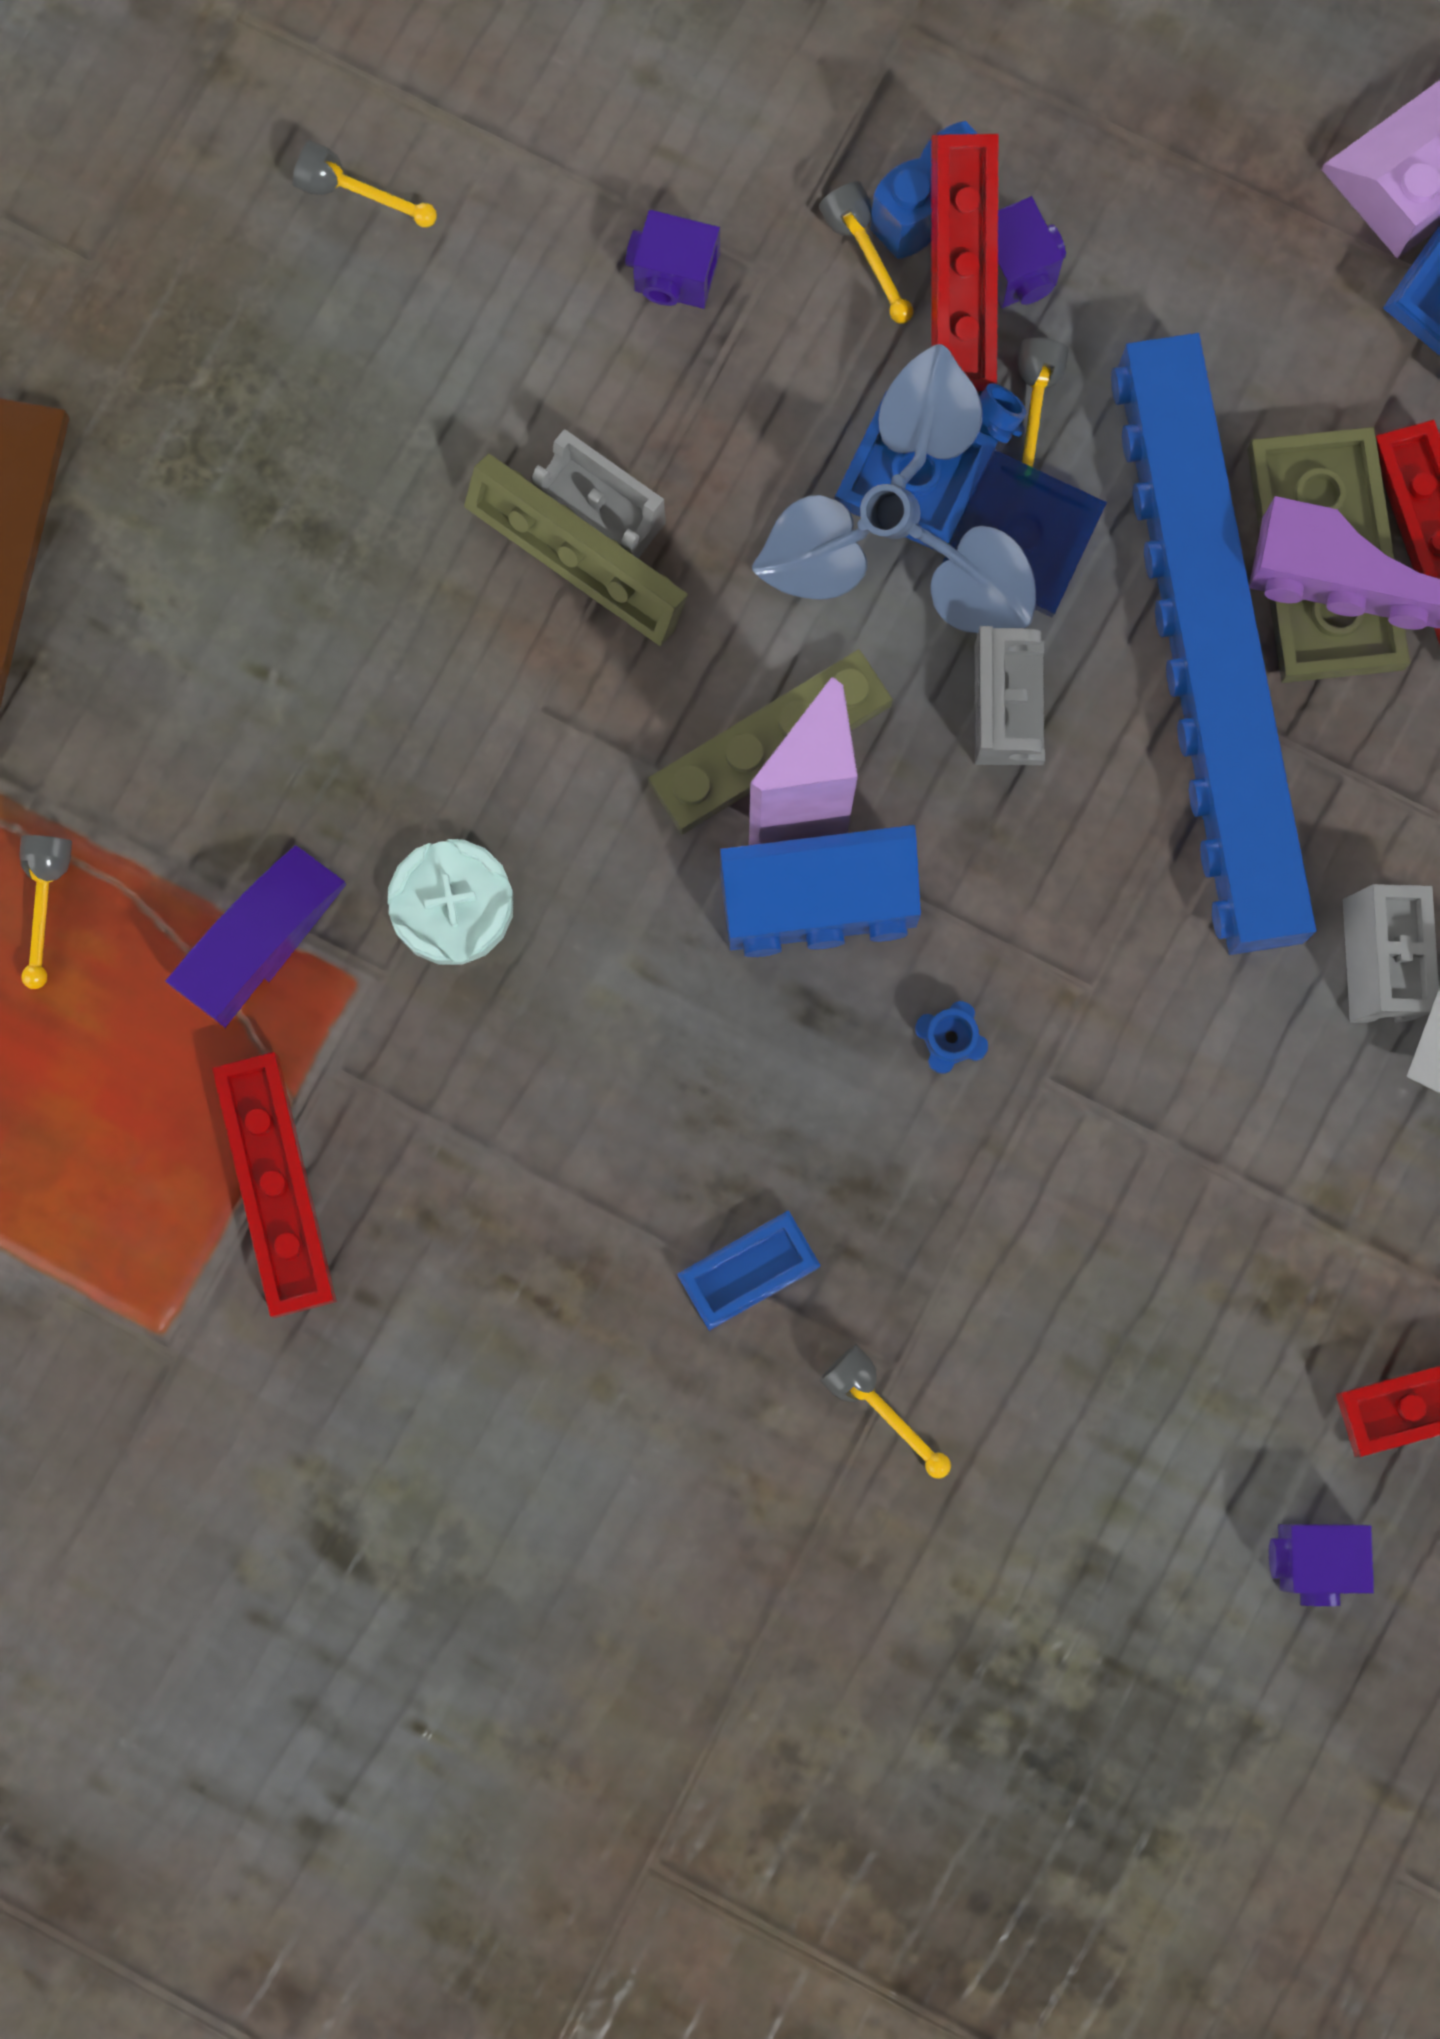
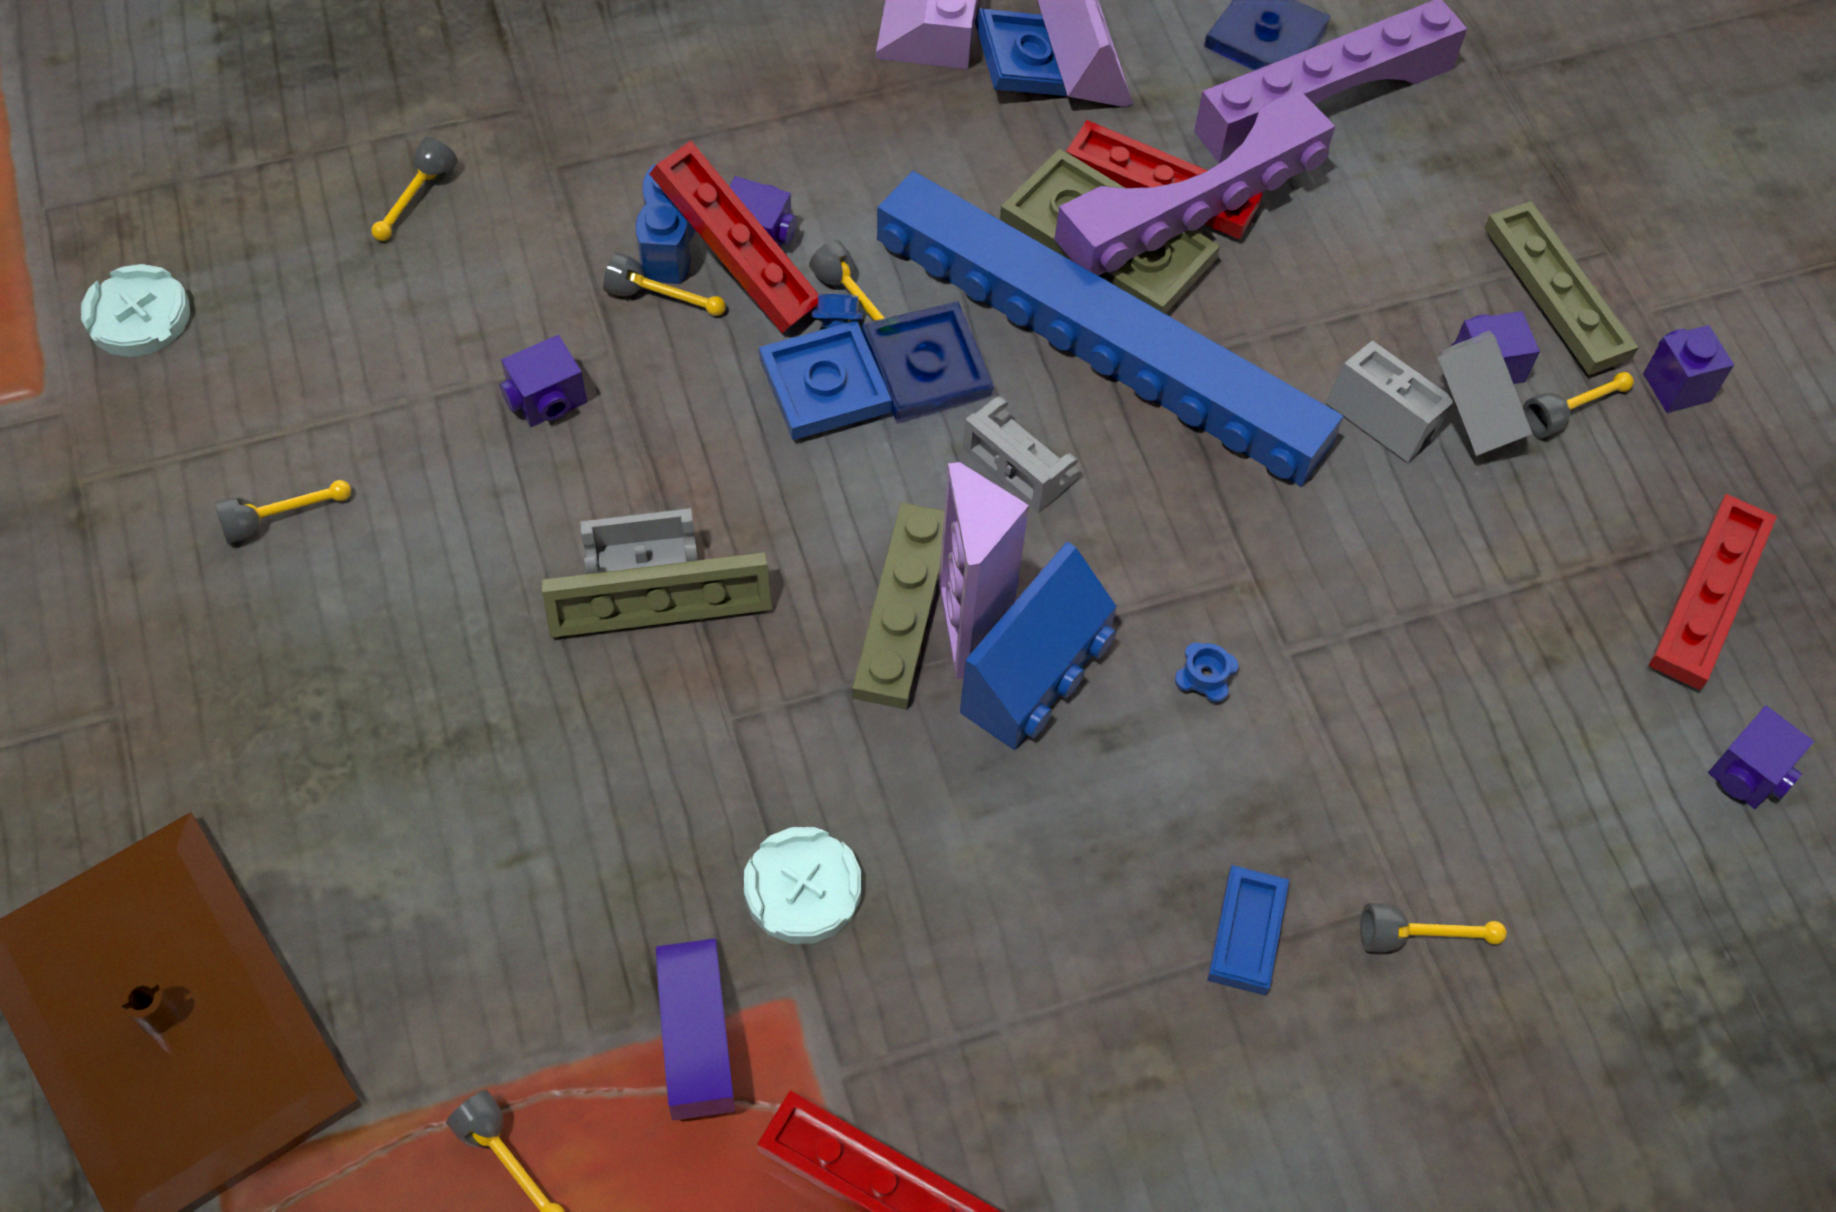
camera: 50 degrees left, 20 degrees down
sand blue plant [752,344,1036,633] -> none

